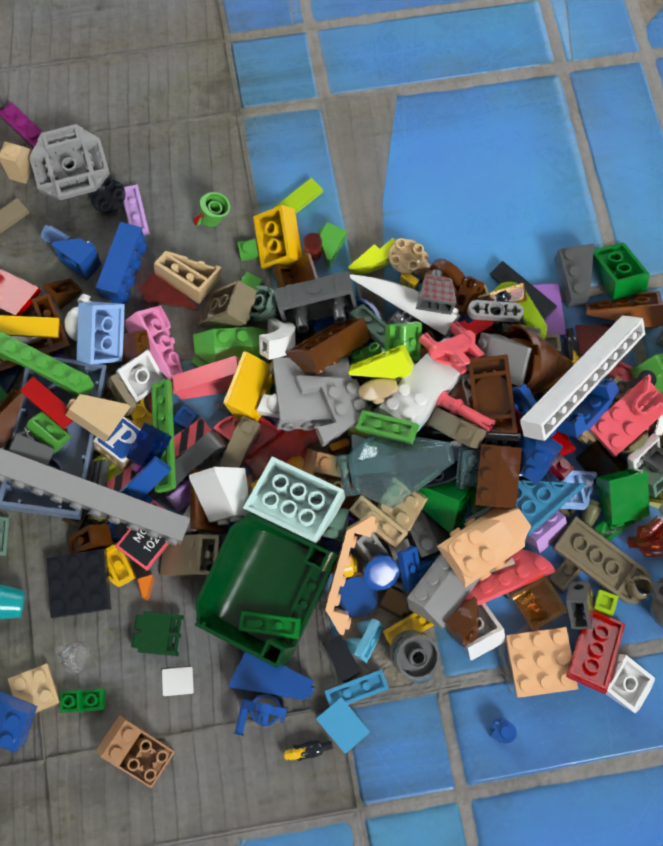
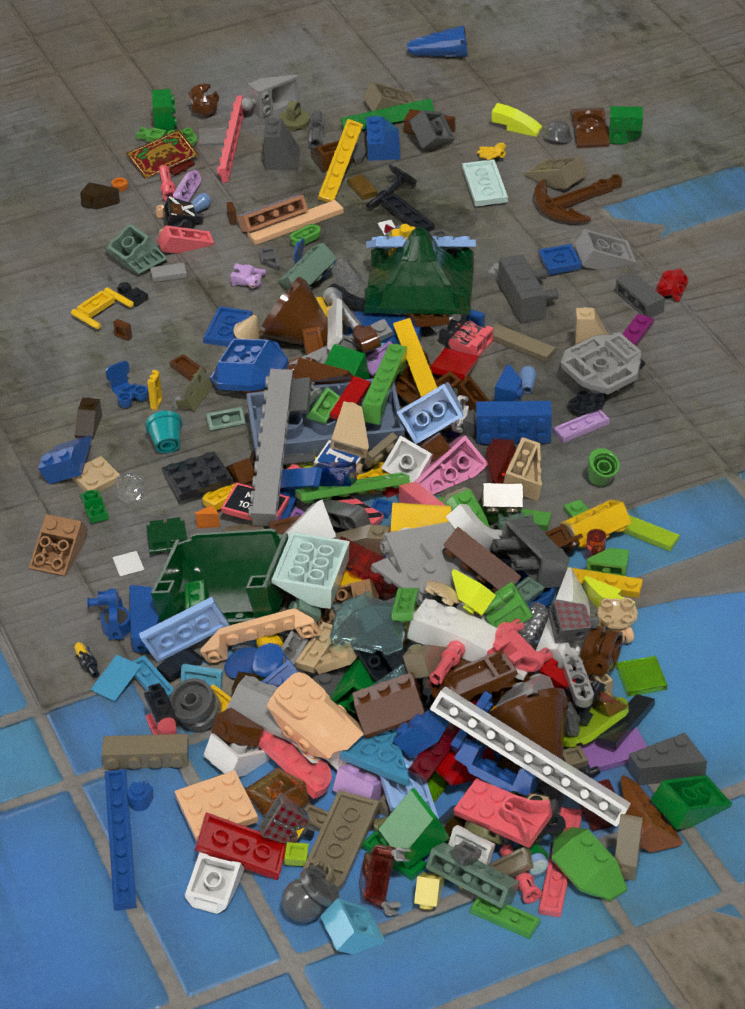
camera: 80 degrees right, 30 degrees down
none -> dark tan brick [102,734,189,769]
none -> blue tile [105,769,137,911]
none -> light blue plate [139,597,230,663]
none -> black hips [144,683,177,735]
none -> yellow plate [567,567,643,598]
none -> clear neon green tile [616,656,668,697]

